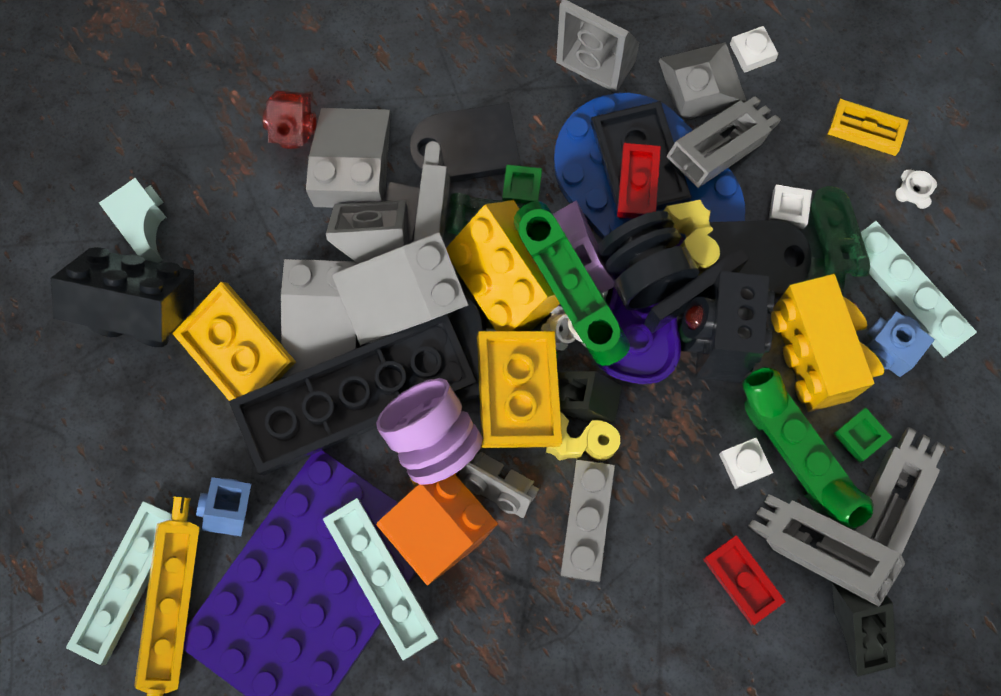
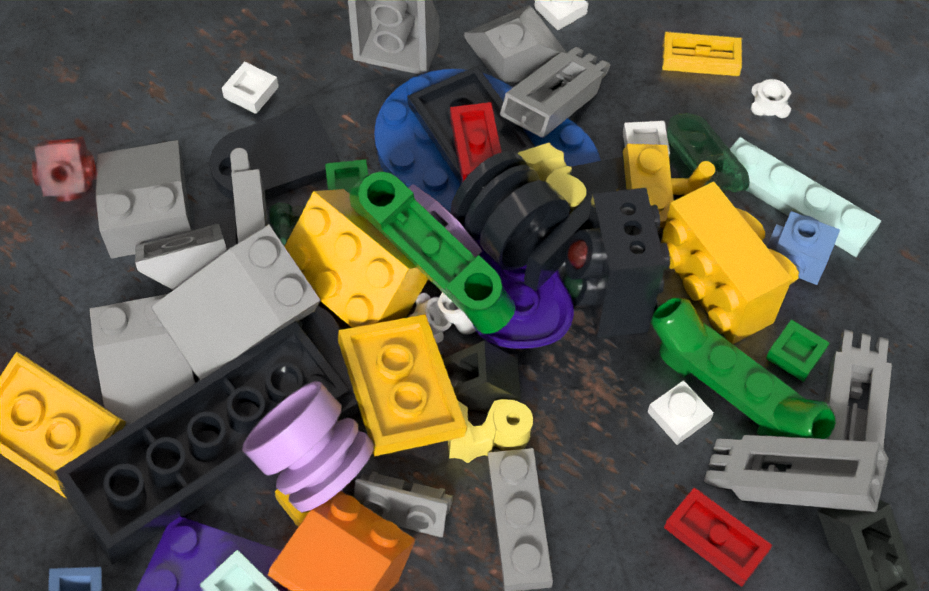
camera: 20 degrees left, 15 degrees down
none -> white plate [222,62,279,114]
none -> yellow plate [623,144,715,228]

